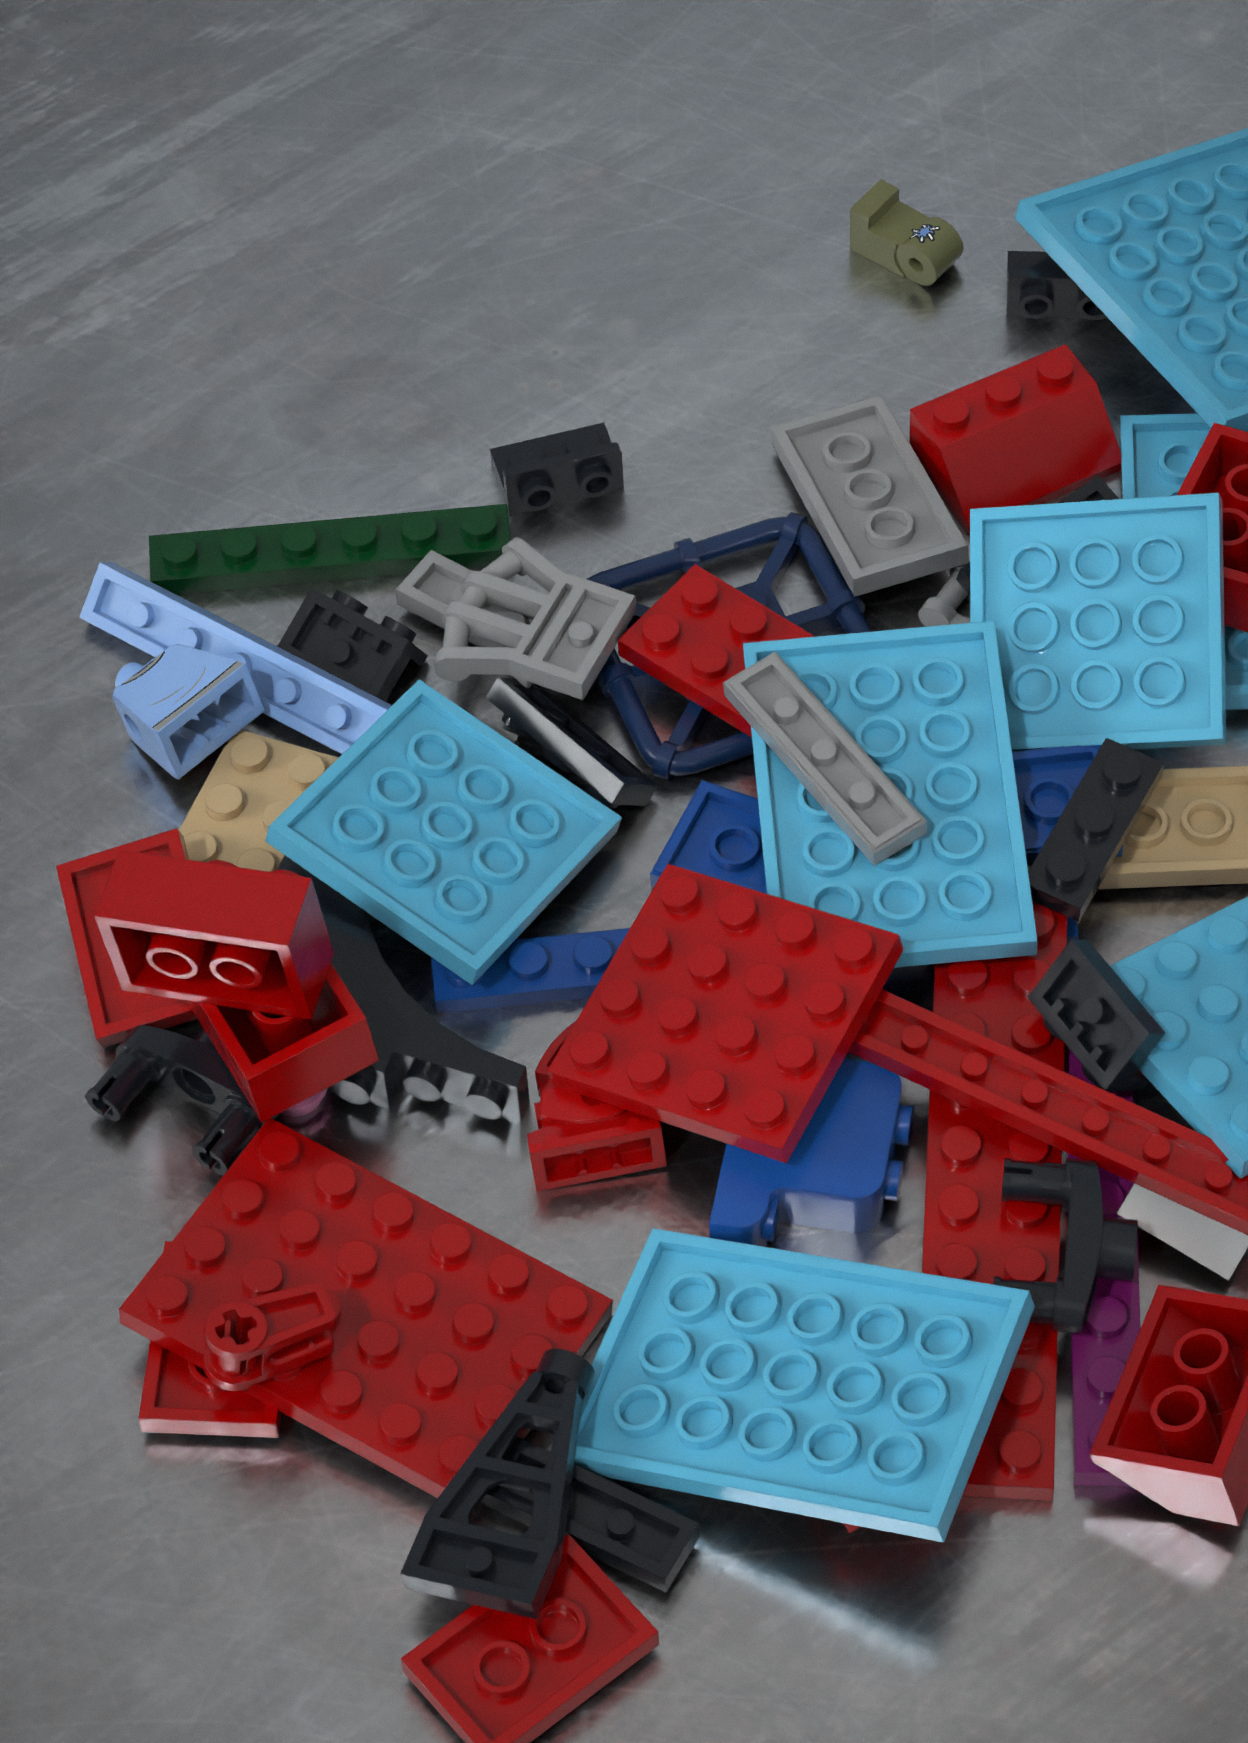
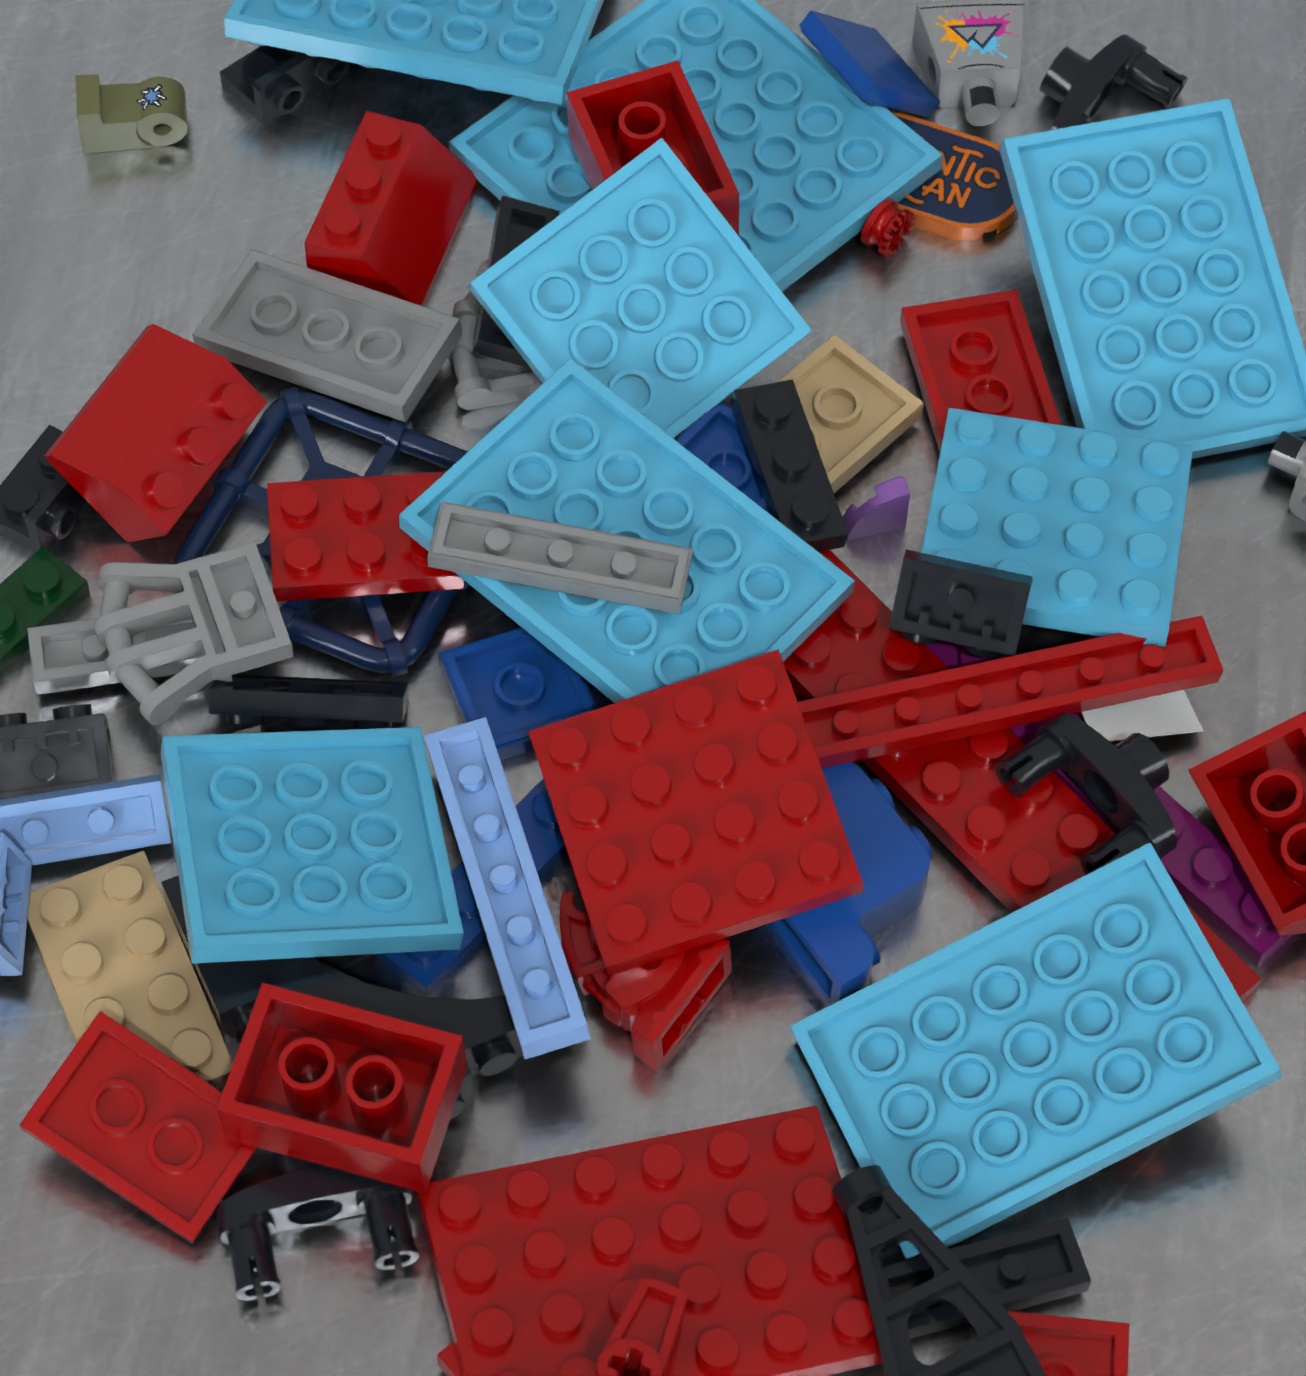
camera: 50 degrees left, 5 degrees up
red brick [94,850,334,1020] -> none
none -> red slope [44,324,267,543]
none -> light blue plate [424,717,591,1059]
none -> medium lavender tile [843,476,911,541]

